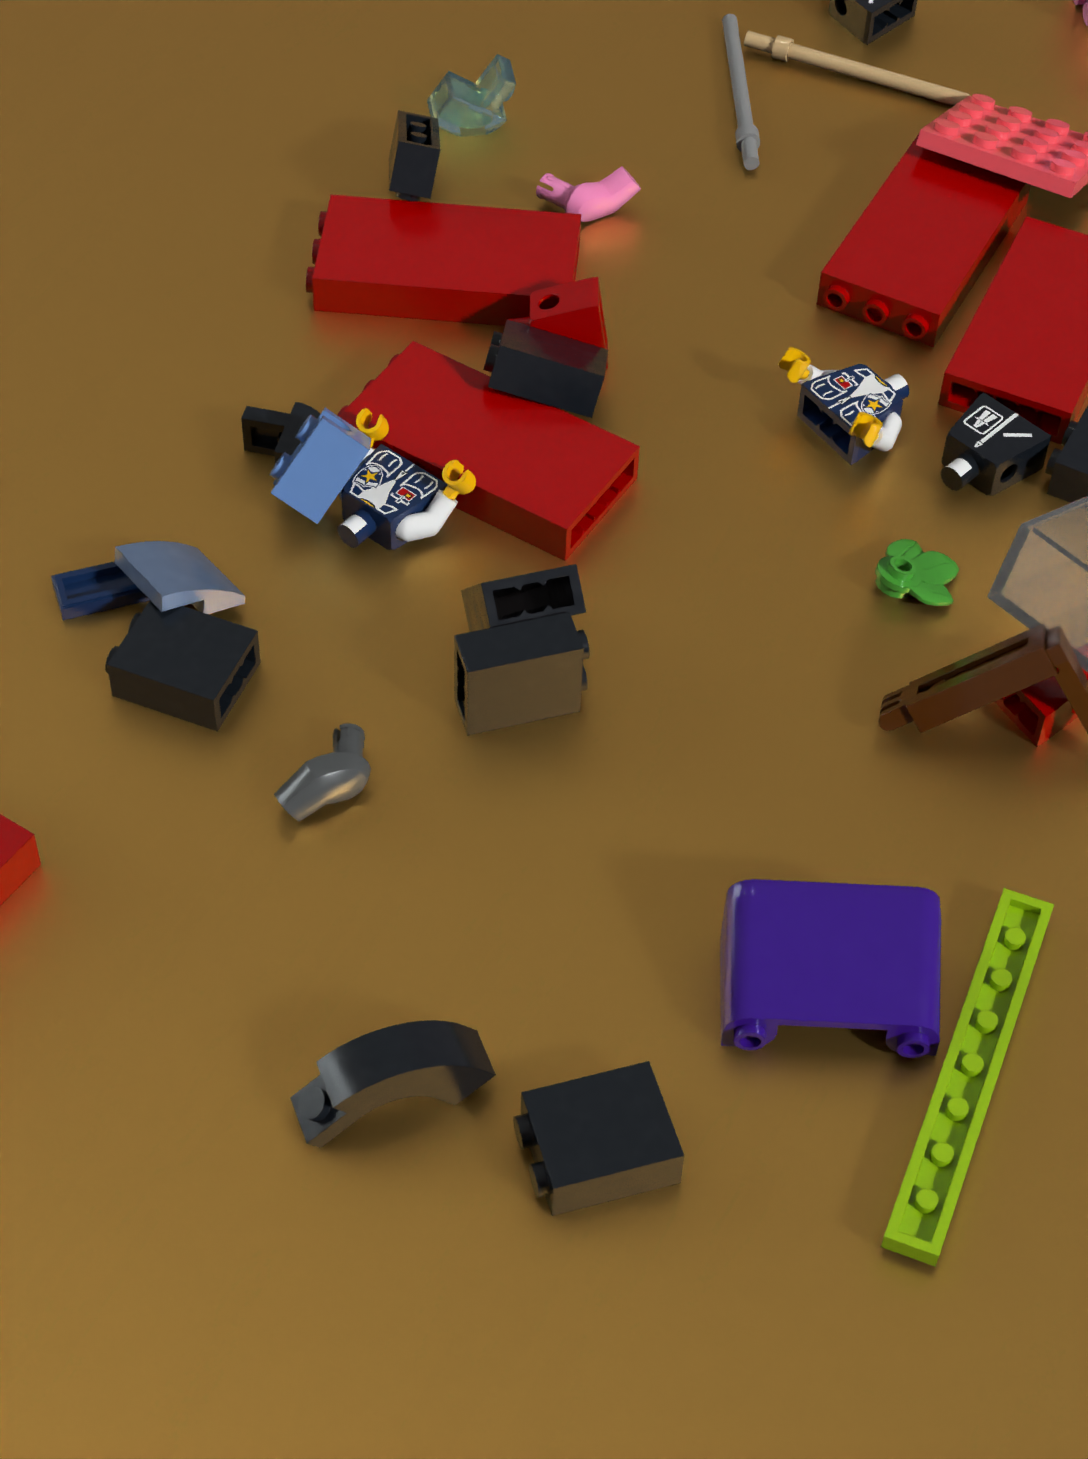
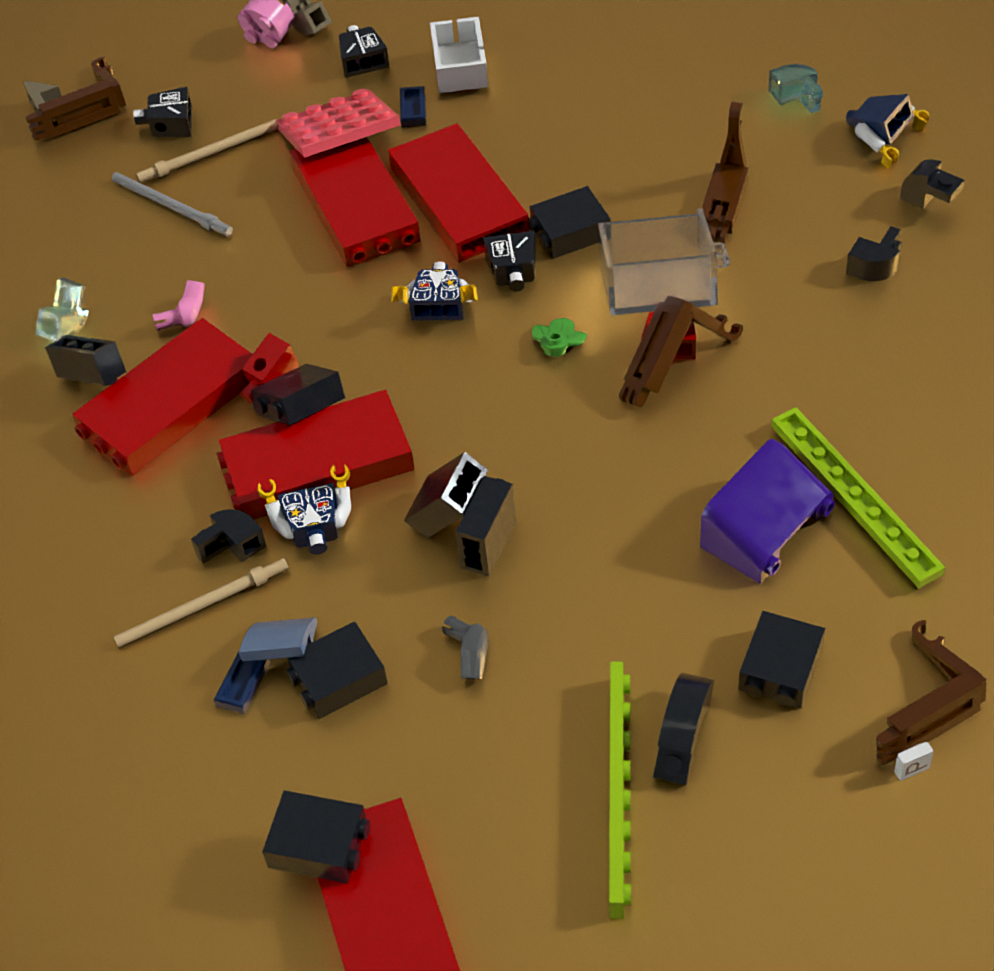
camera: 45 degrees left, 0 degrees up
medium blue brick [269,408,371,524] -> none
none -> tan bar [113,558,289,648]
none -> lime plate [609,662,631,919]
none -> reddish brown hinge [876,620,987,765]
none -> white tile [894,742,934,781]

